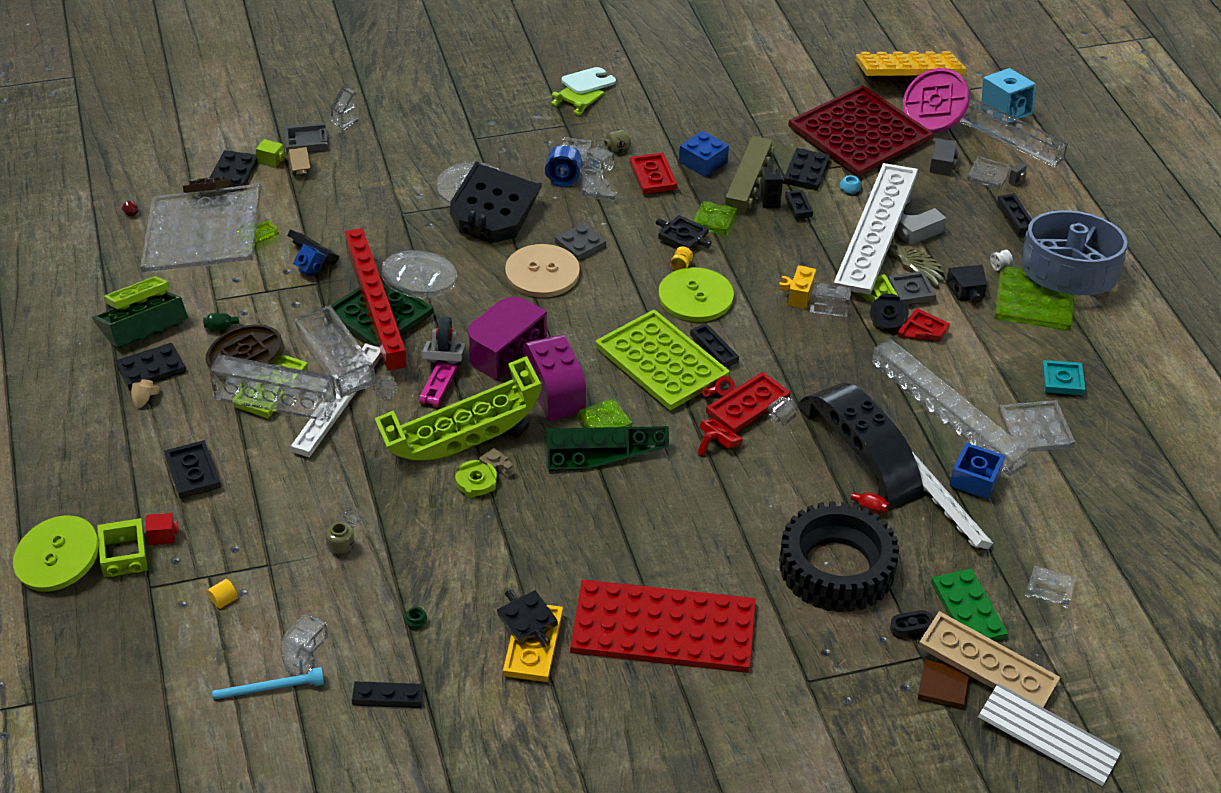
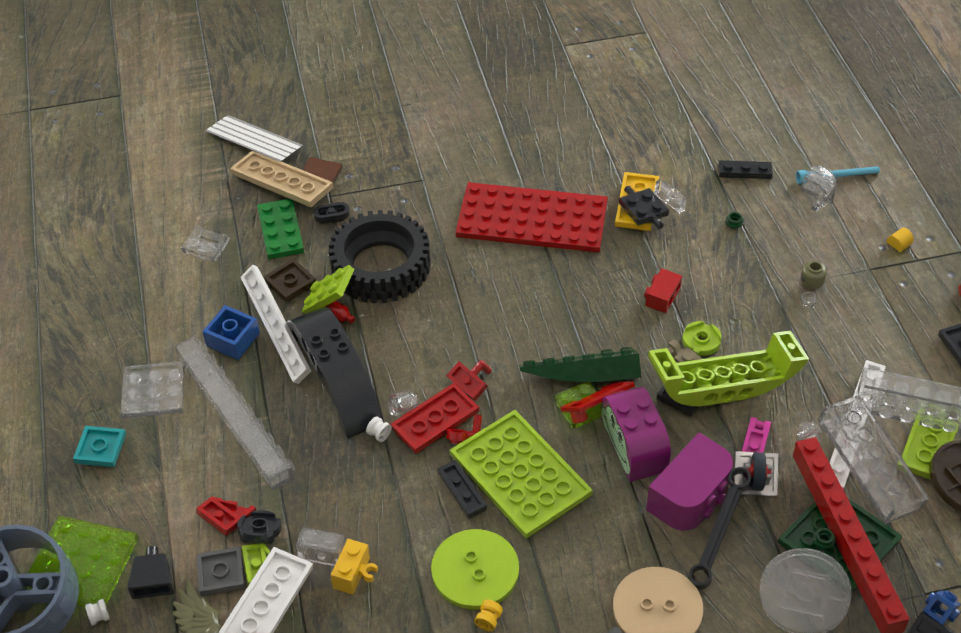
camera: 175 degrees left, 5 degrees up
none -> dark brown plate [264,258,316,302]
none -> lime plate [302,265,354,314]
none -> white wheel [366,416,392,442]
none -> red brick [560,381,635,423]
none -> red brick [644,268,682,313]
none -> clear plate [654,178,687,213]
none -> black piece [689,467,751,589]

